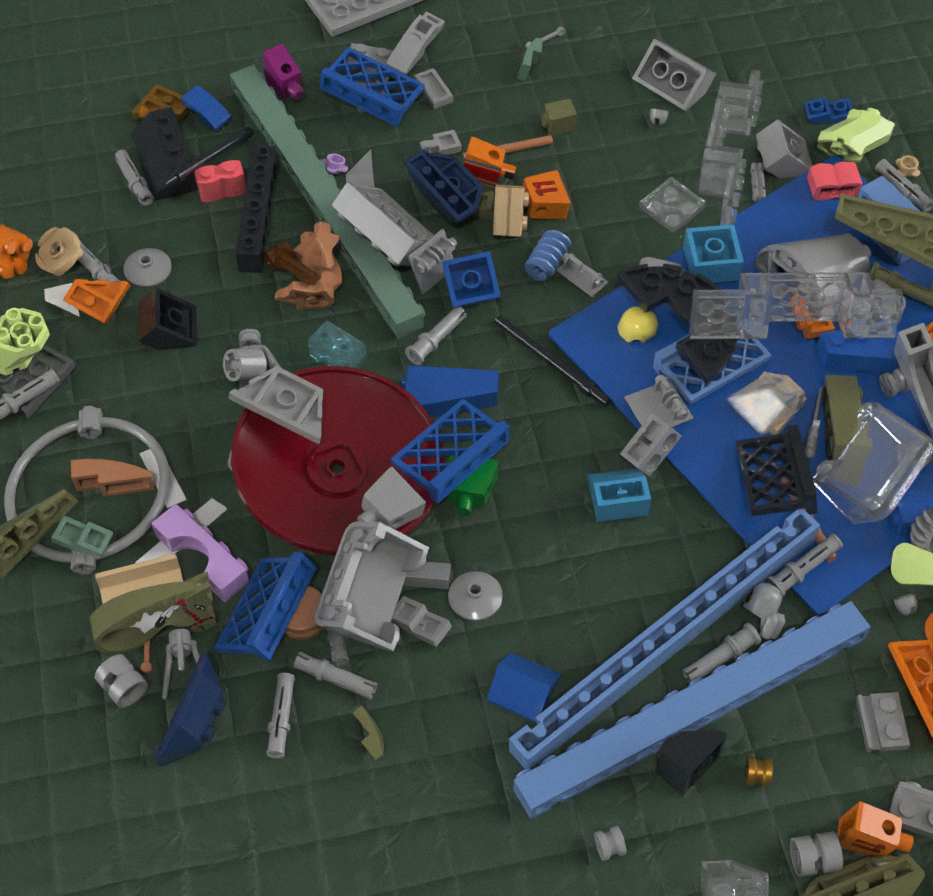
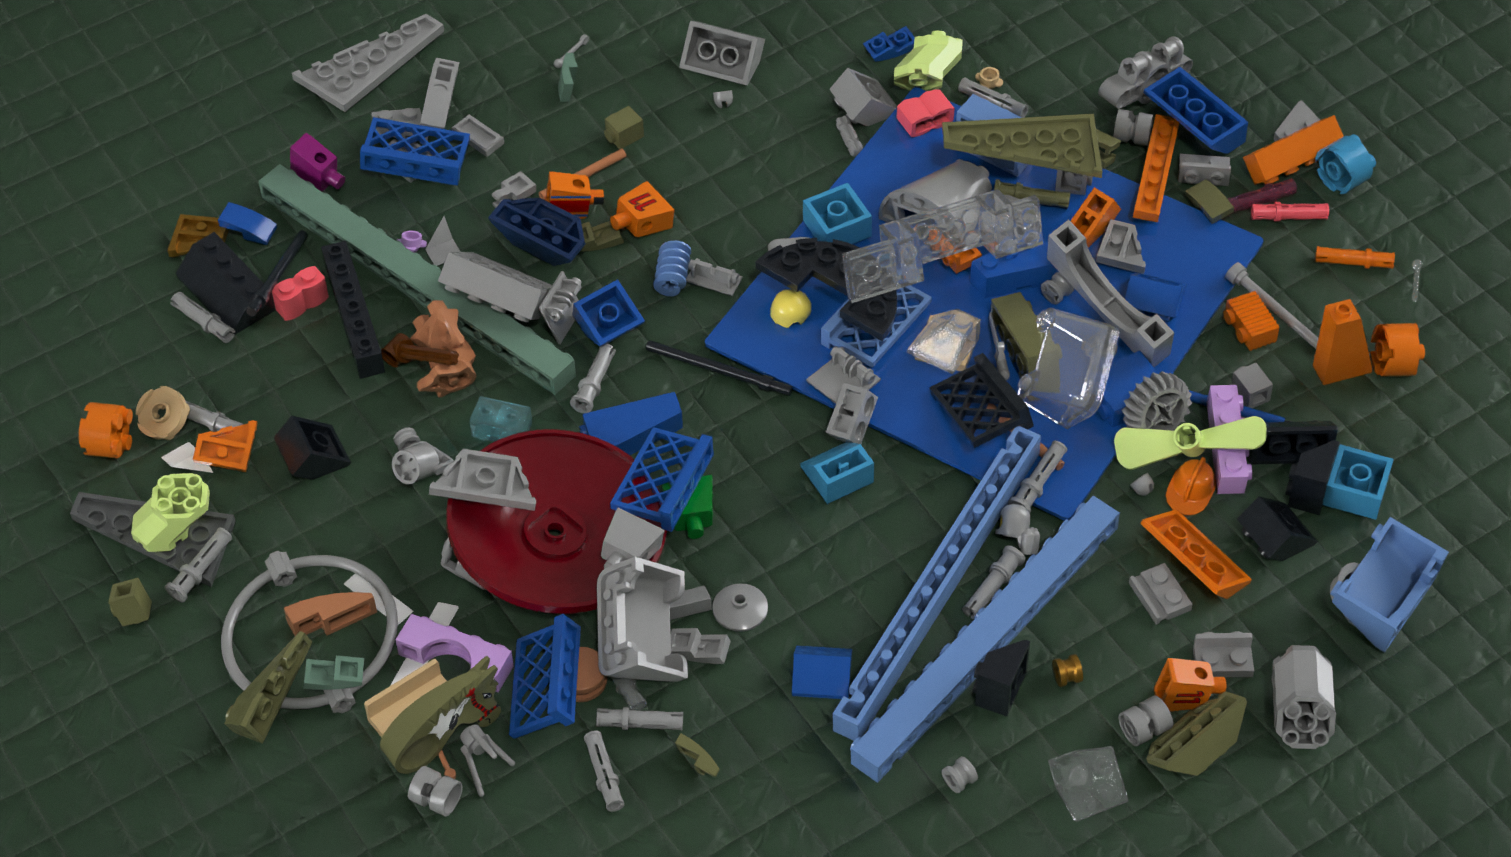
camera: 20 degrees left, 5 degrees down
light grey dish [123,248,172,287] -> none
dark blue wedge [154,653,226,767] -> none
tan brick [493,185,529,237] -> none
clear plate [639,177,706,233] -> none
clear bracket [699,70,764,225] -> none

